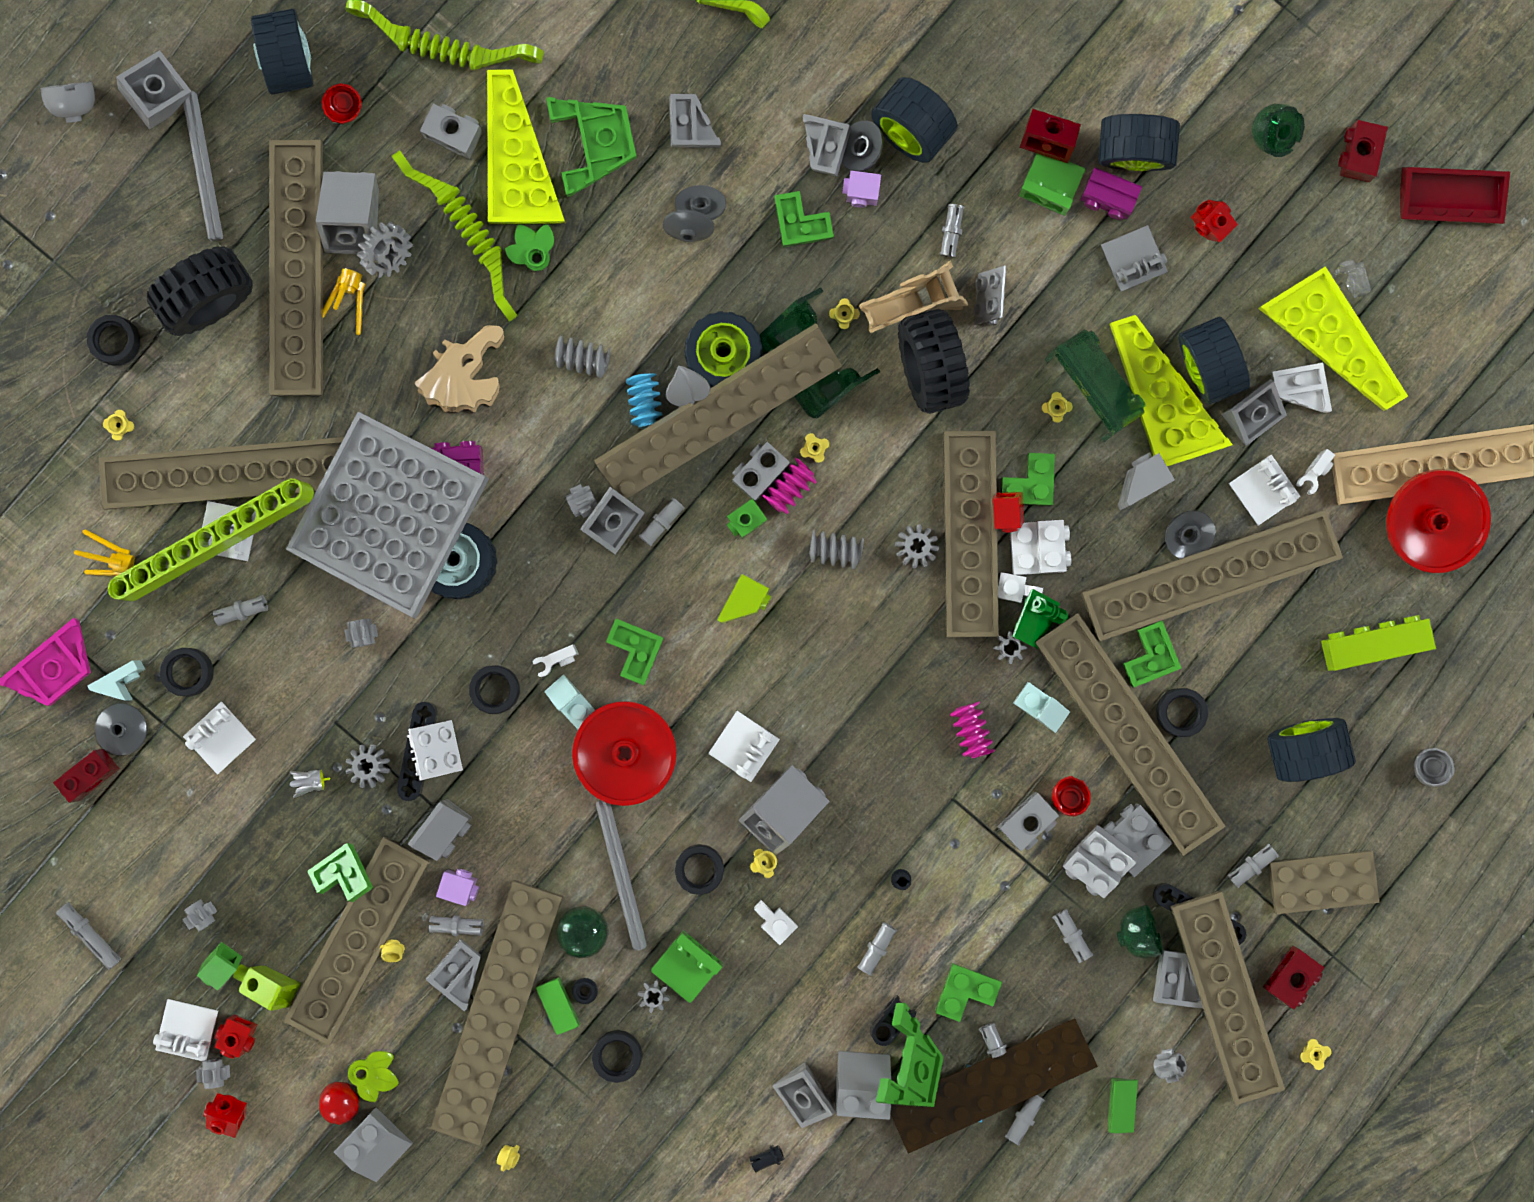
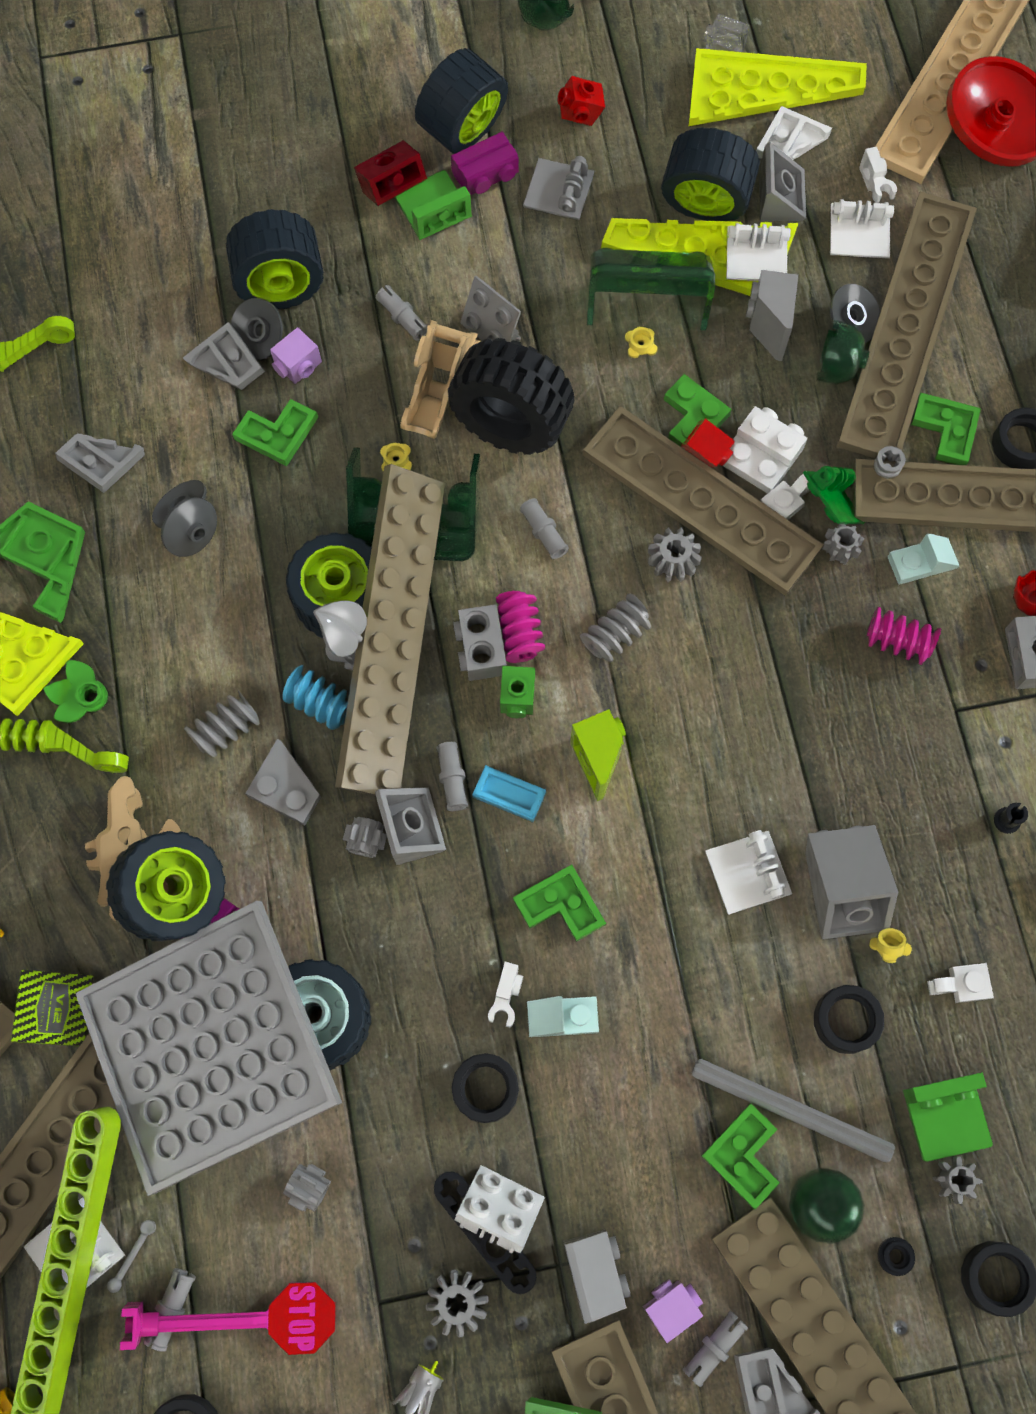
camera: 50 degrees left, 15 degrees down
bright green slope [536,976,581,1035] -> none
red dish [572,701,677,806] -> none
light yellow plate [800,433,829,463] -> none
none -> tile [11,970,93,1046]
none -> wheel [106,831,226,941]
none -> light grey hinge [107,1220,156,1293]
none -> piece [120,1282,335,1355]
none -> light grey wing [245,739,321,826]
none -> medium azure tile [472,765,546,822]
none -> light grey pin [520,498,569,559]
none -> bright green plate [701,1103,780,1210]
none -> white hinge [726,223,790,281]
none -> clear green cylinder [816,320,870,384]
none -> light grey bush [874,446,906,479]

